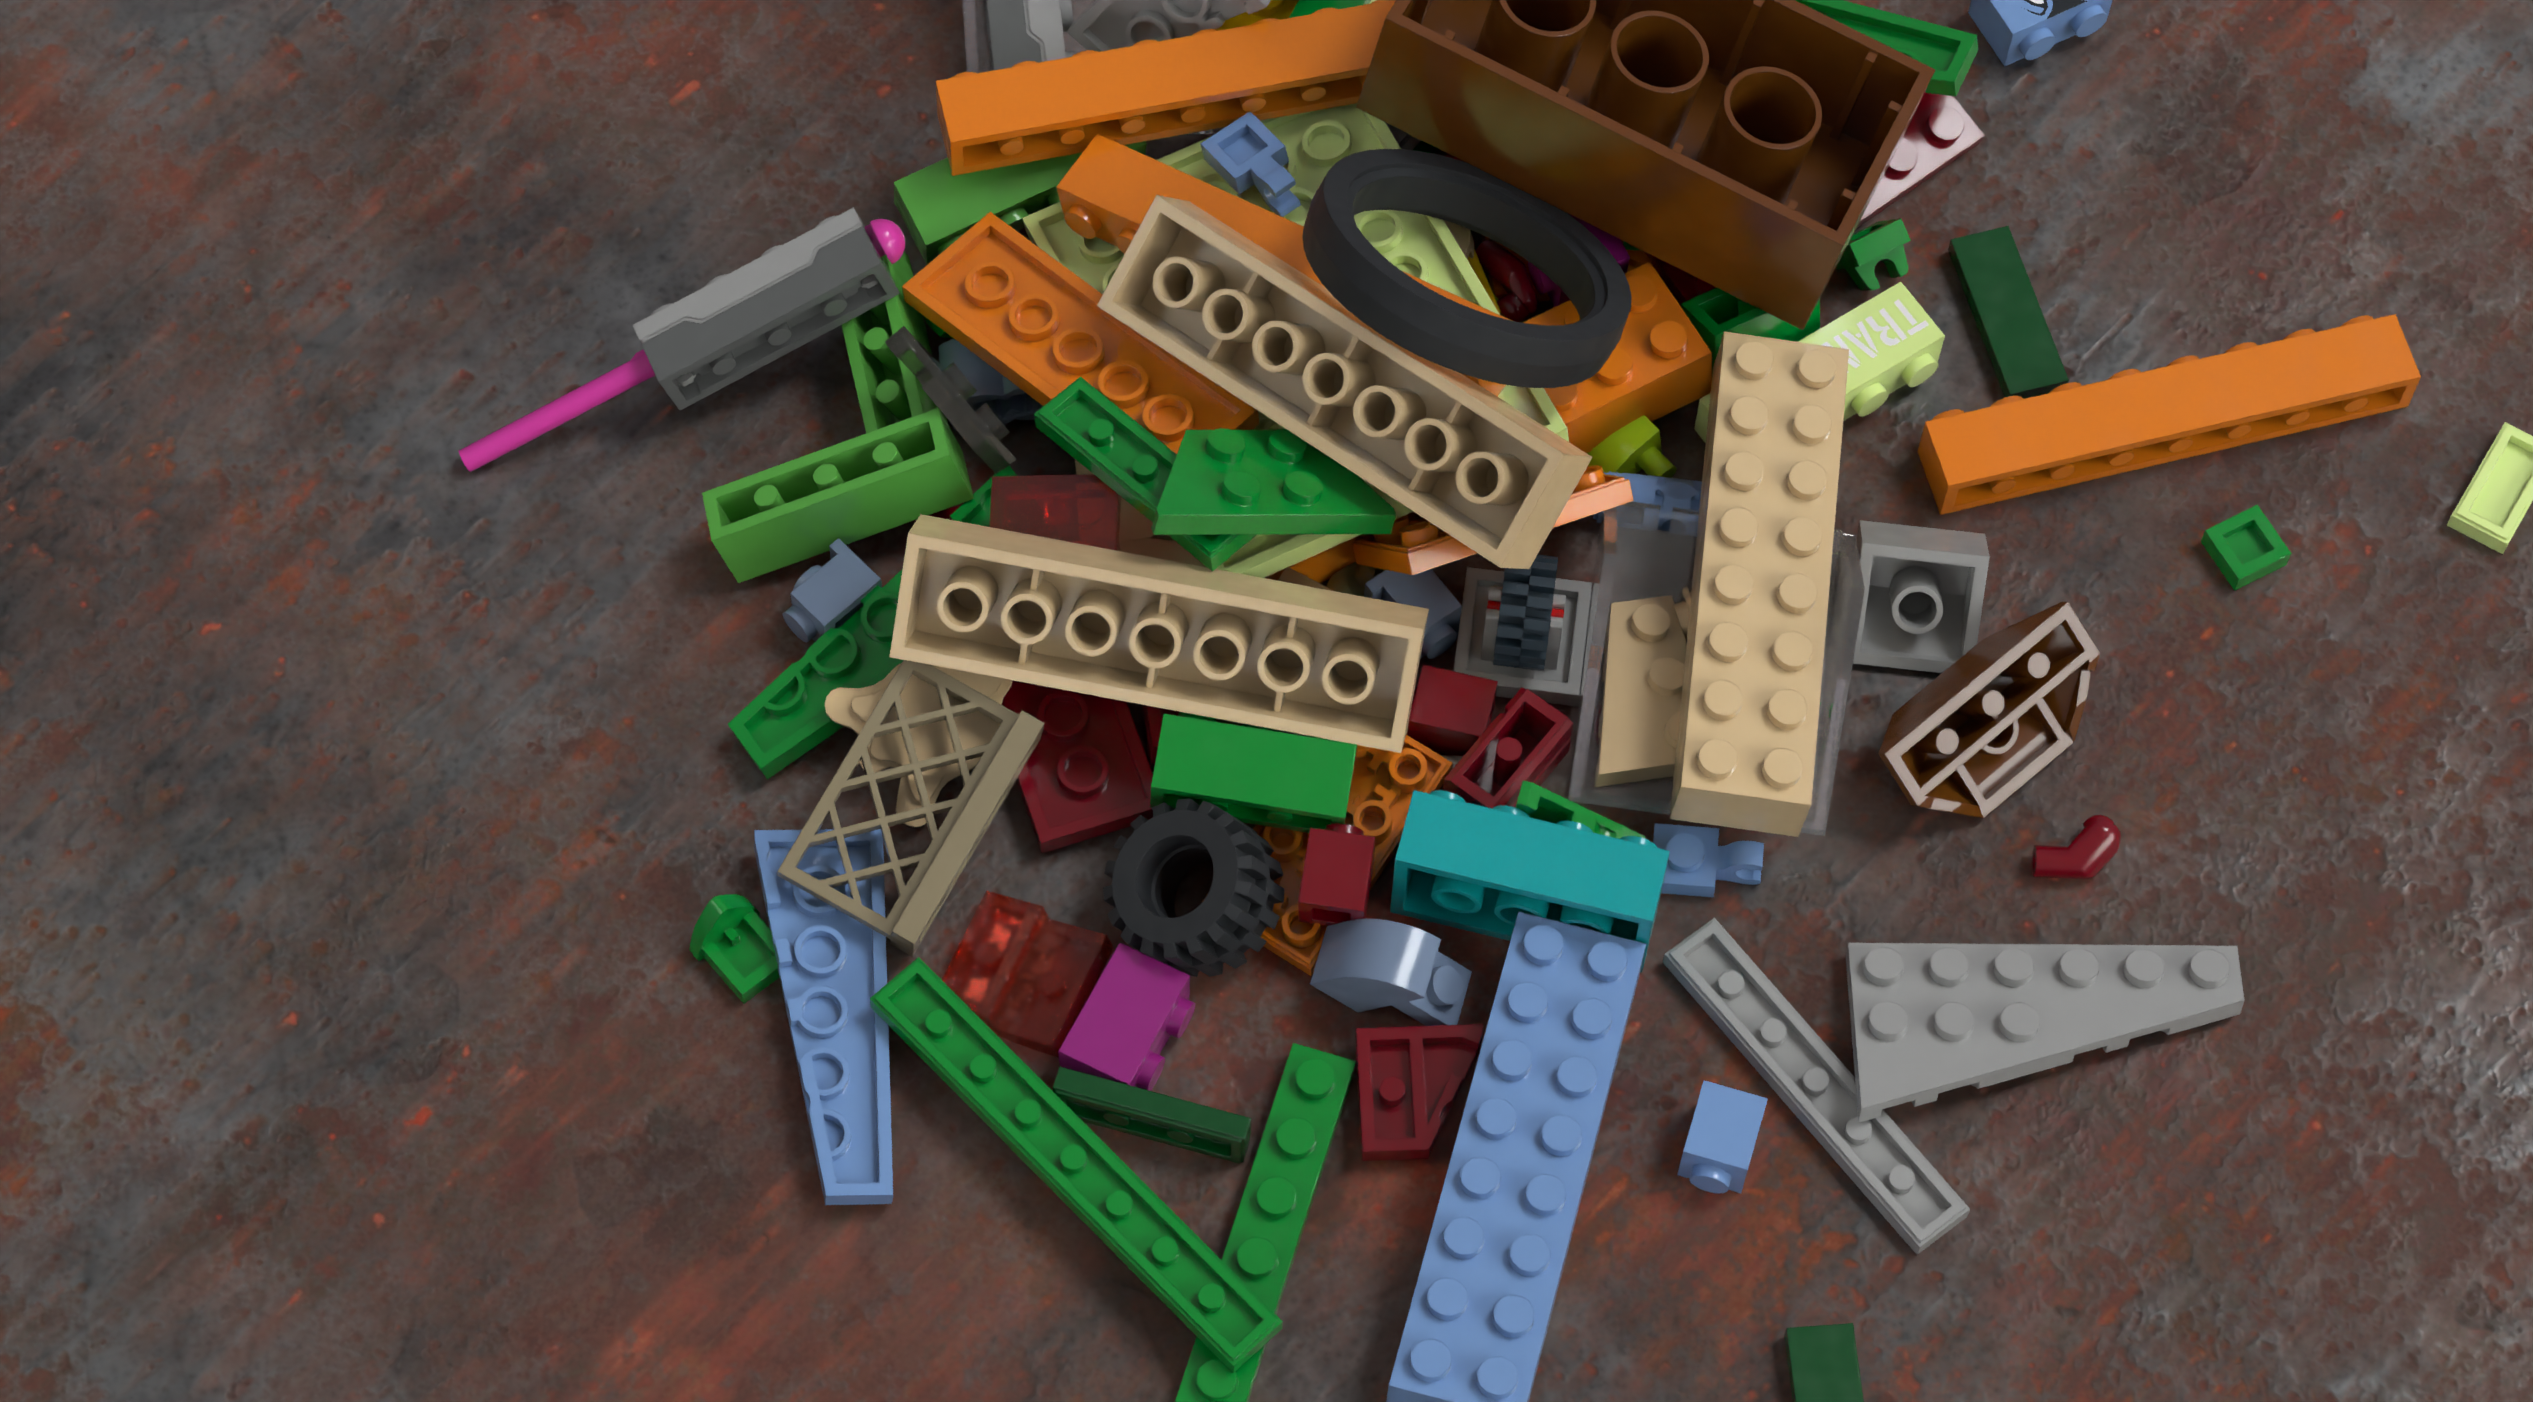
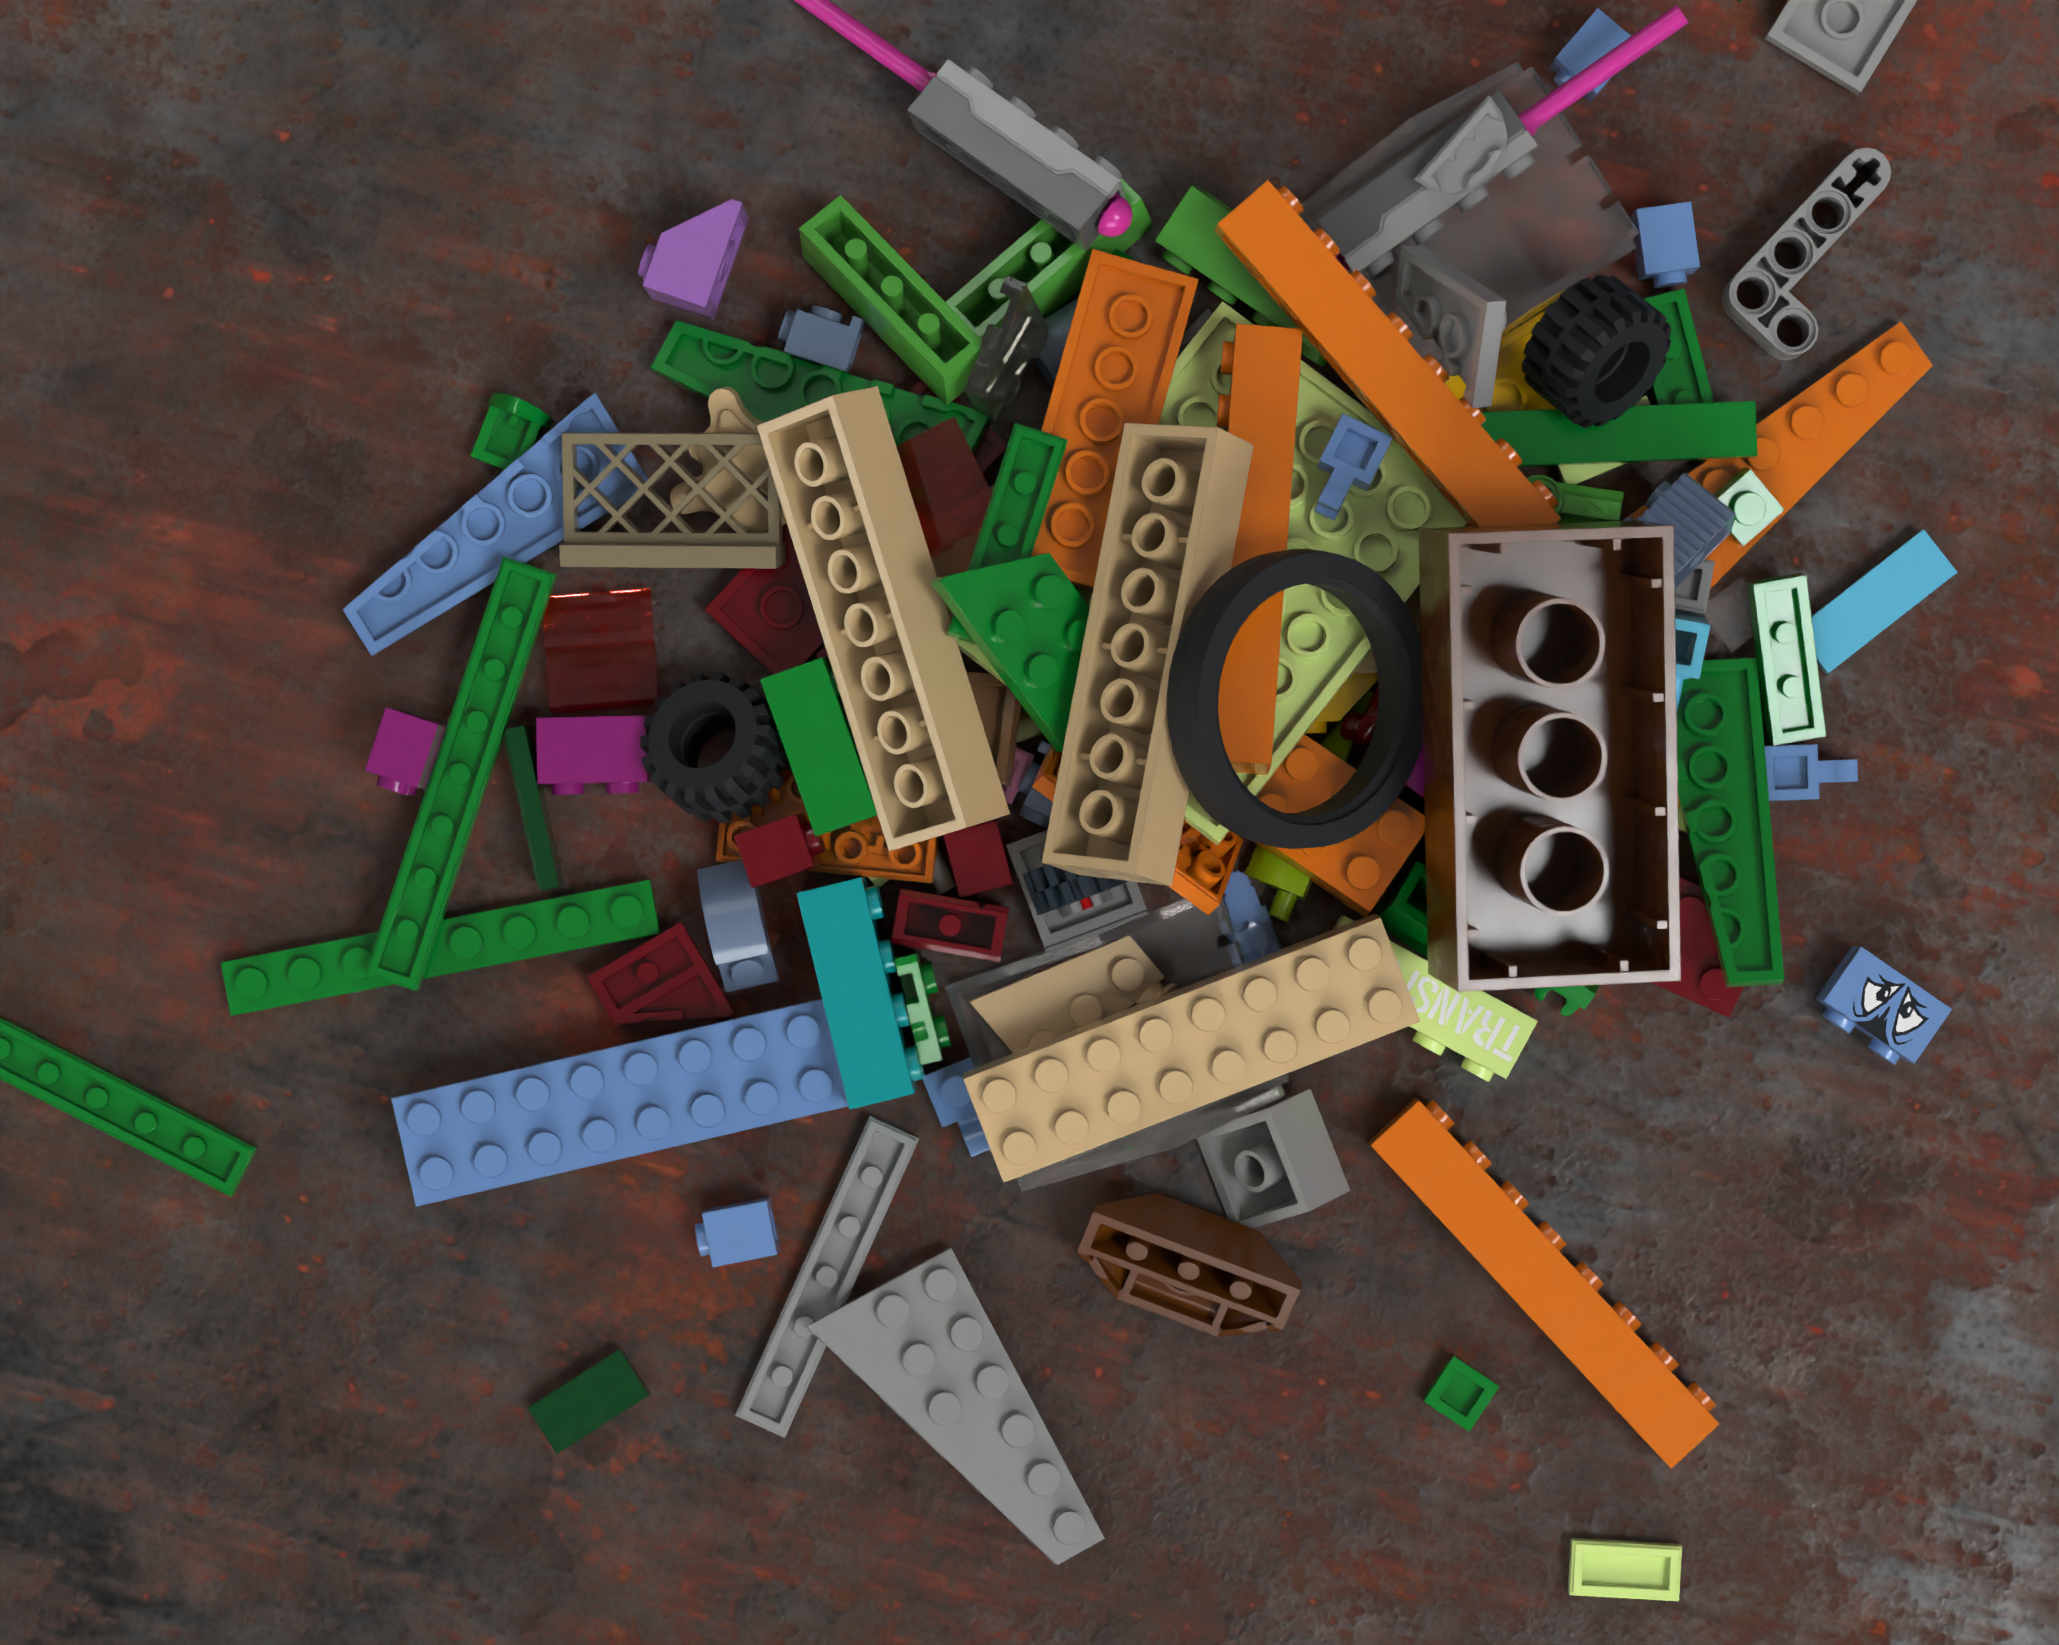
camera: 60 degrees right, 25 degrees up
dark green tile [1948,226,2069,399] -> none
dark red arm [2032,815,2121,879] -> none
none -> magenta brick [365,707,447,796]
none -> medium lavender slope [638,199,749,321]

